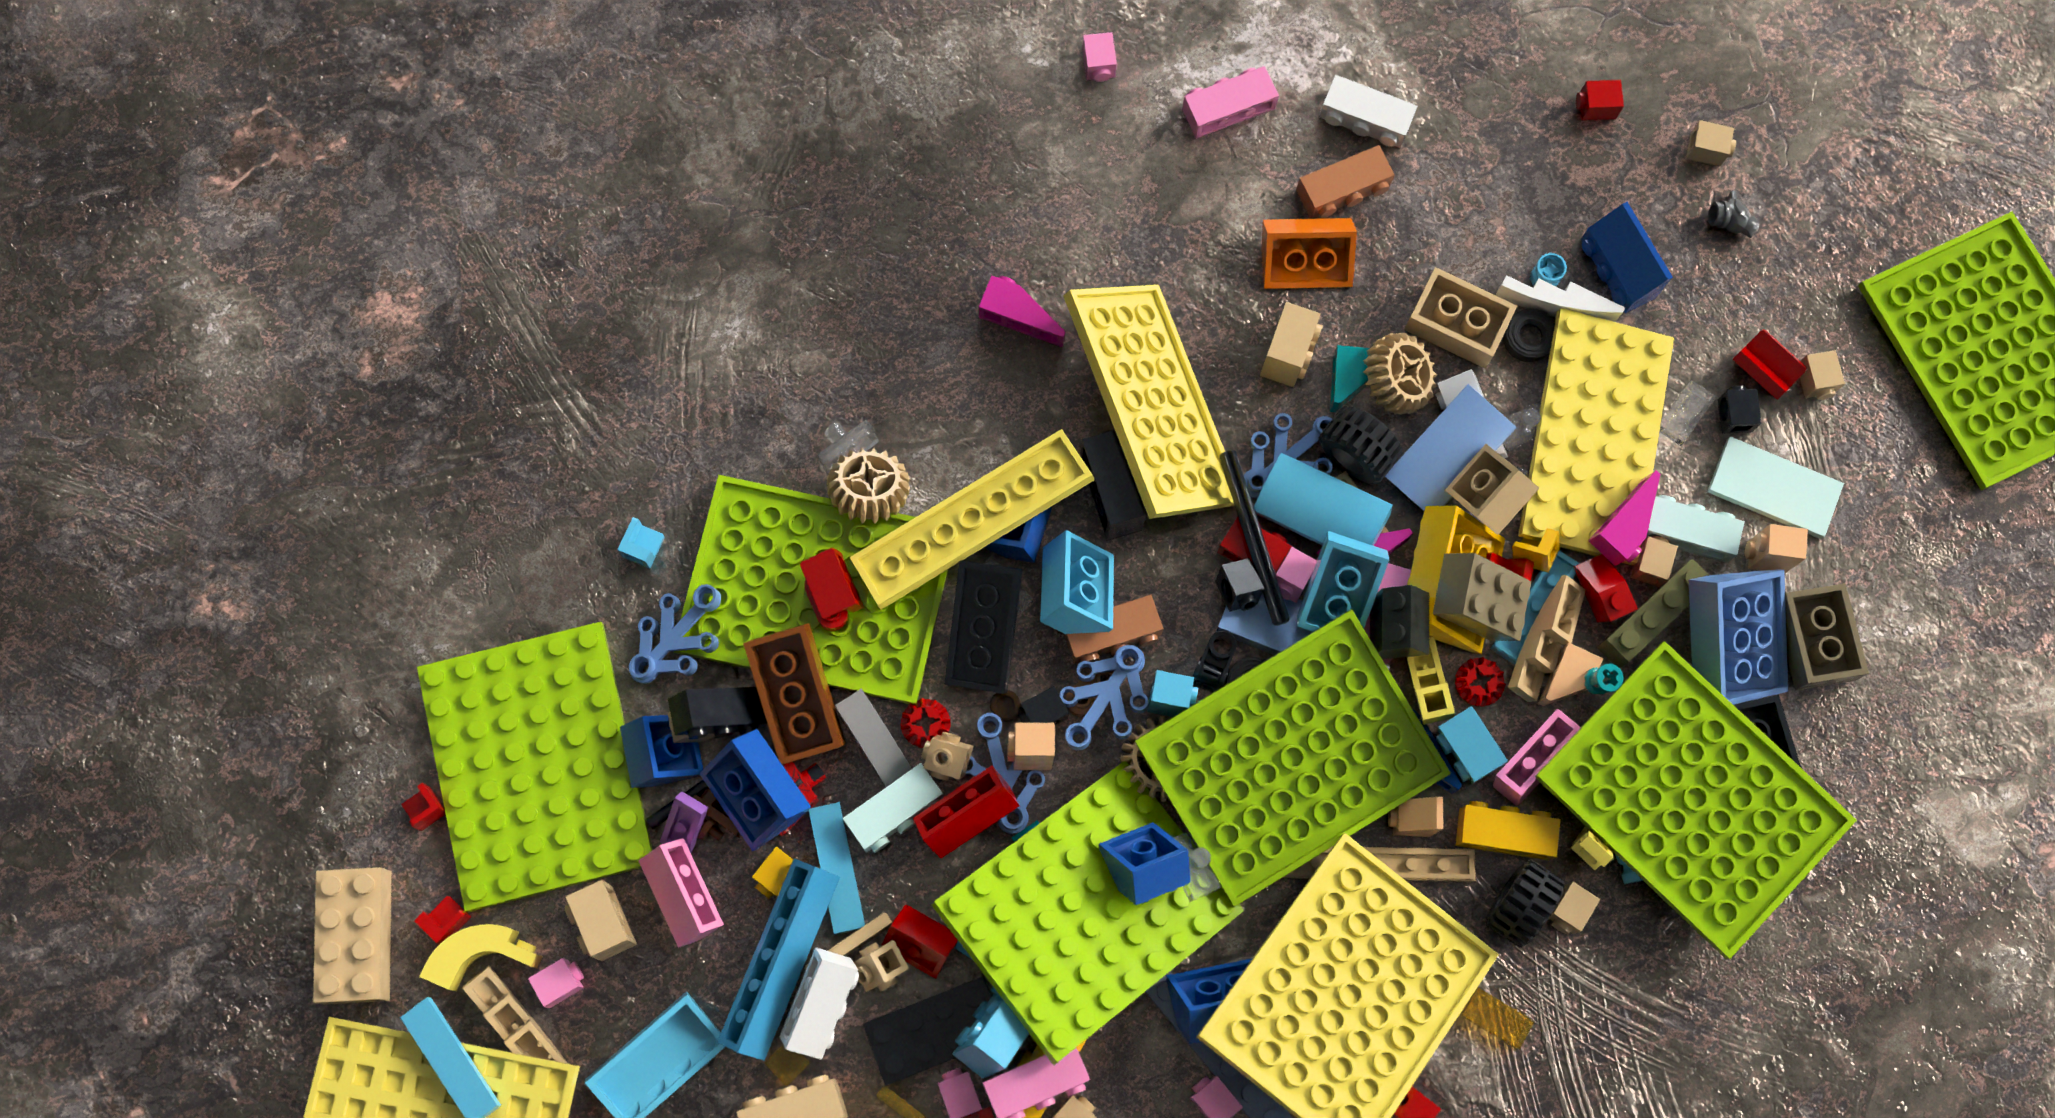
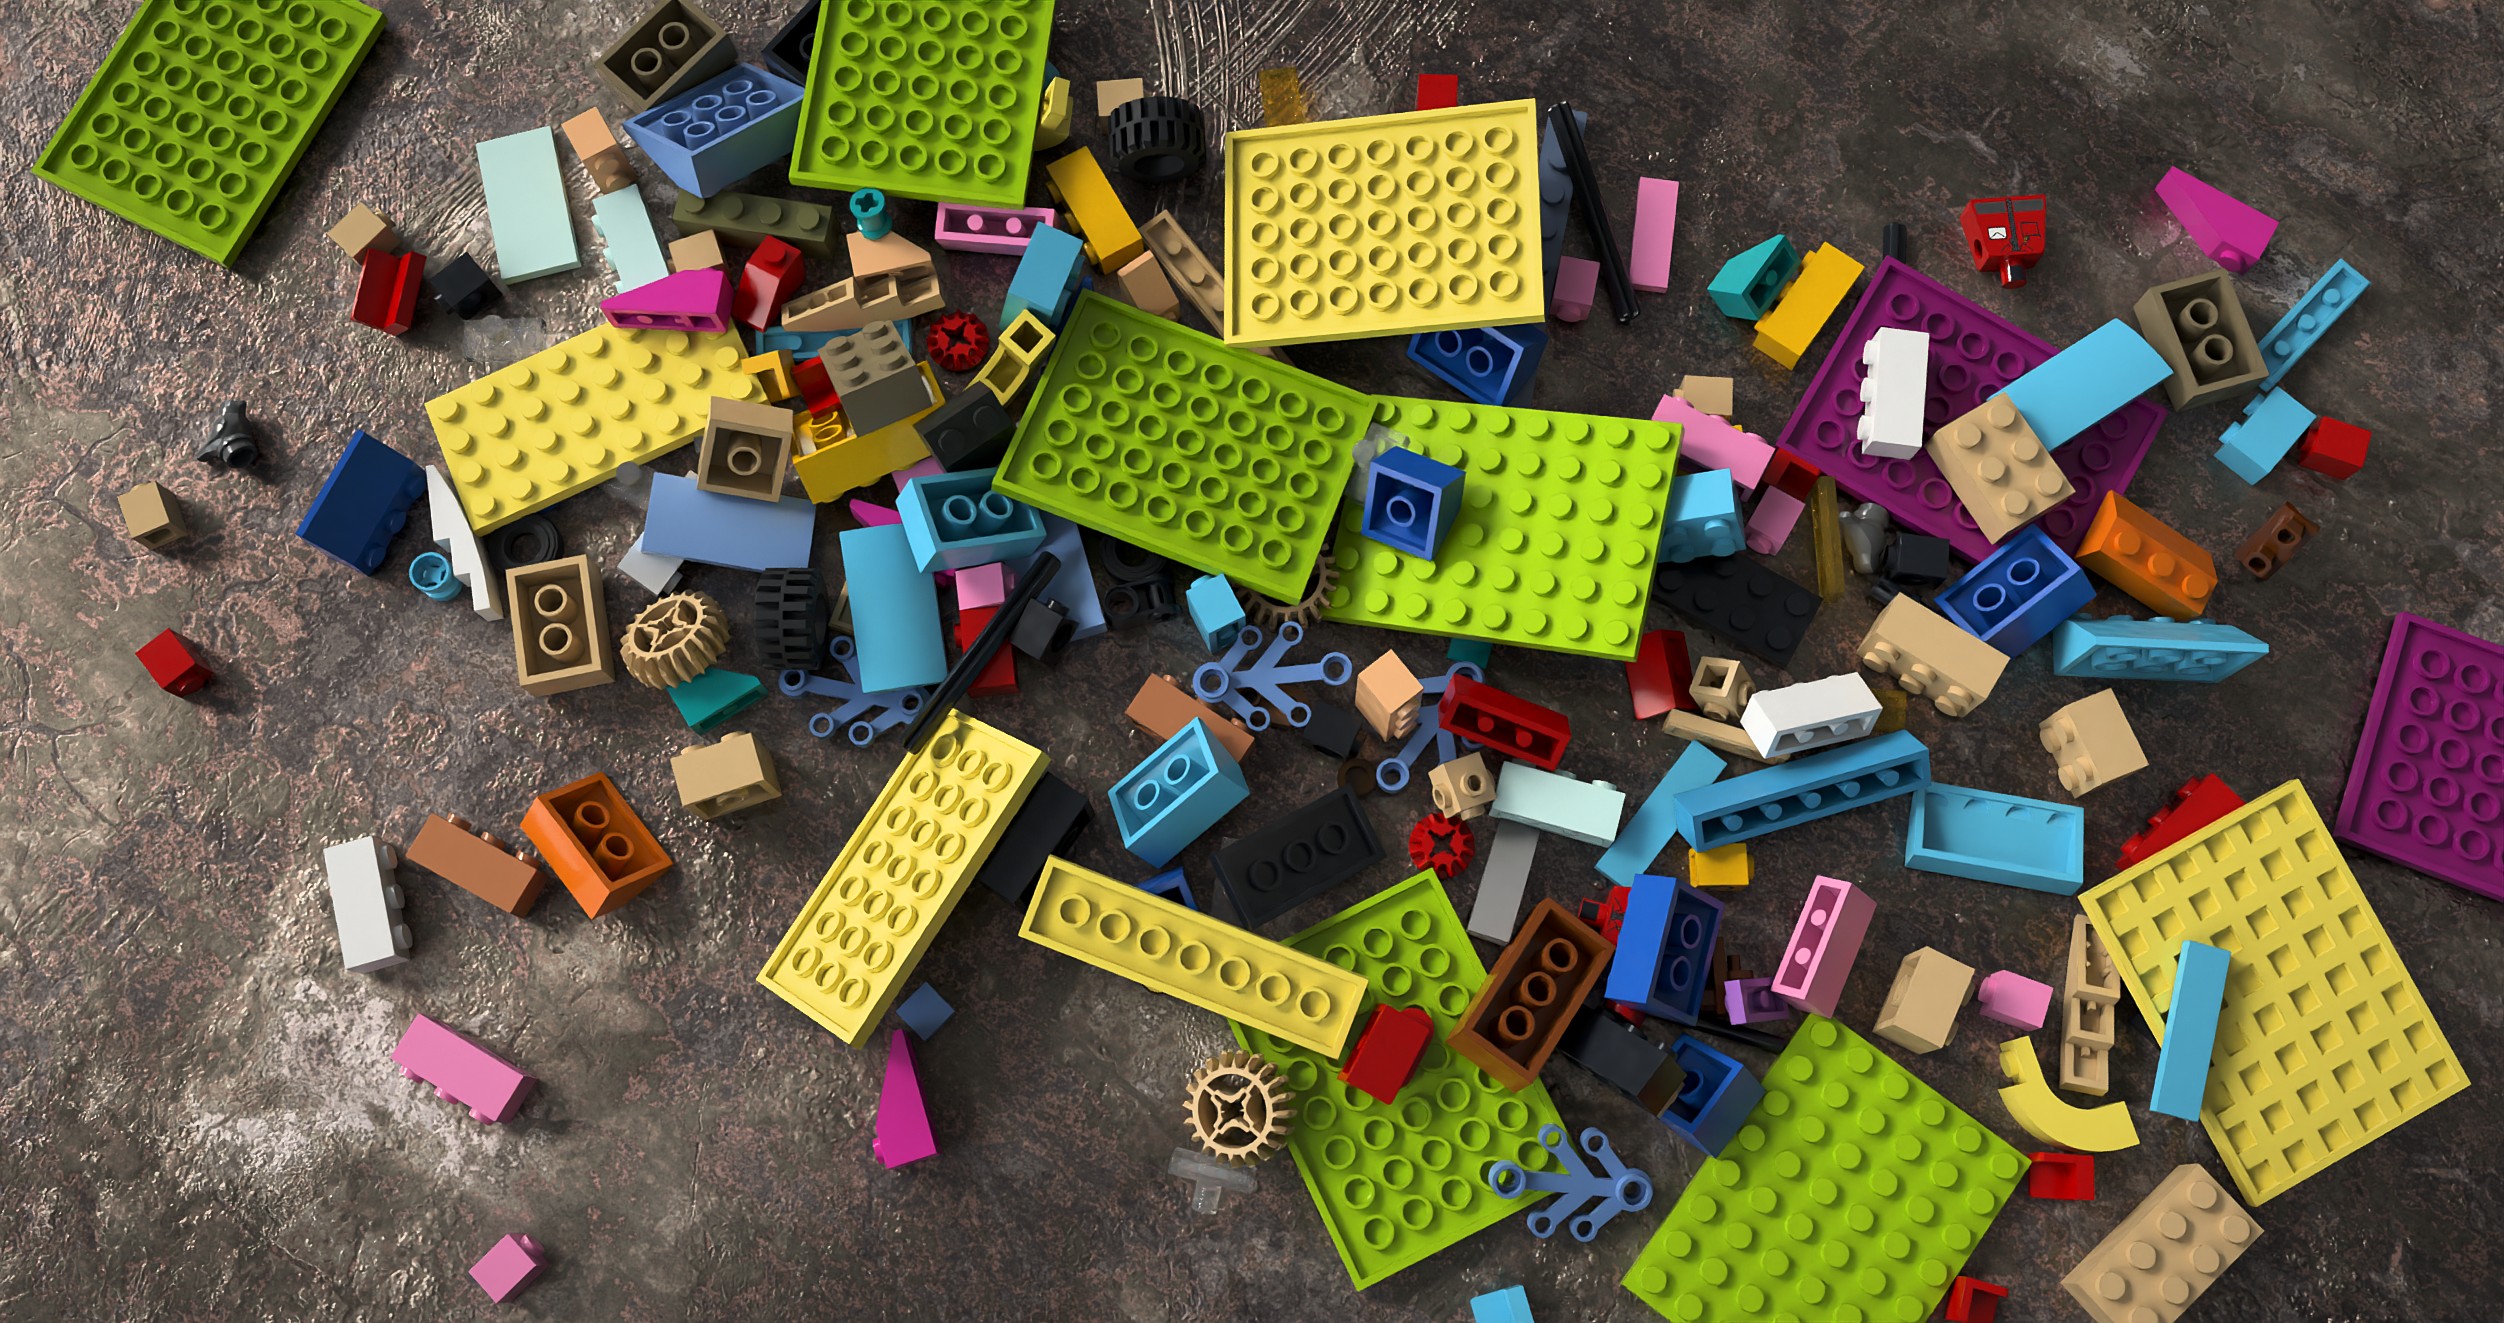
camera: 120 degrees left, 0 degrees up
none -> medium blue tile [895,982,956,1042]

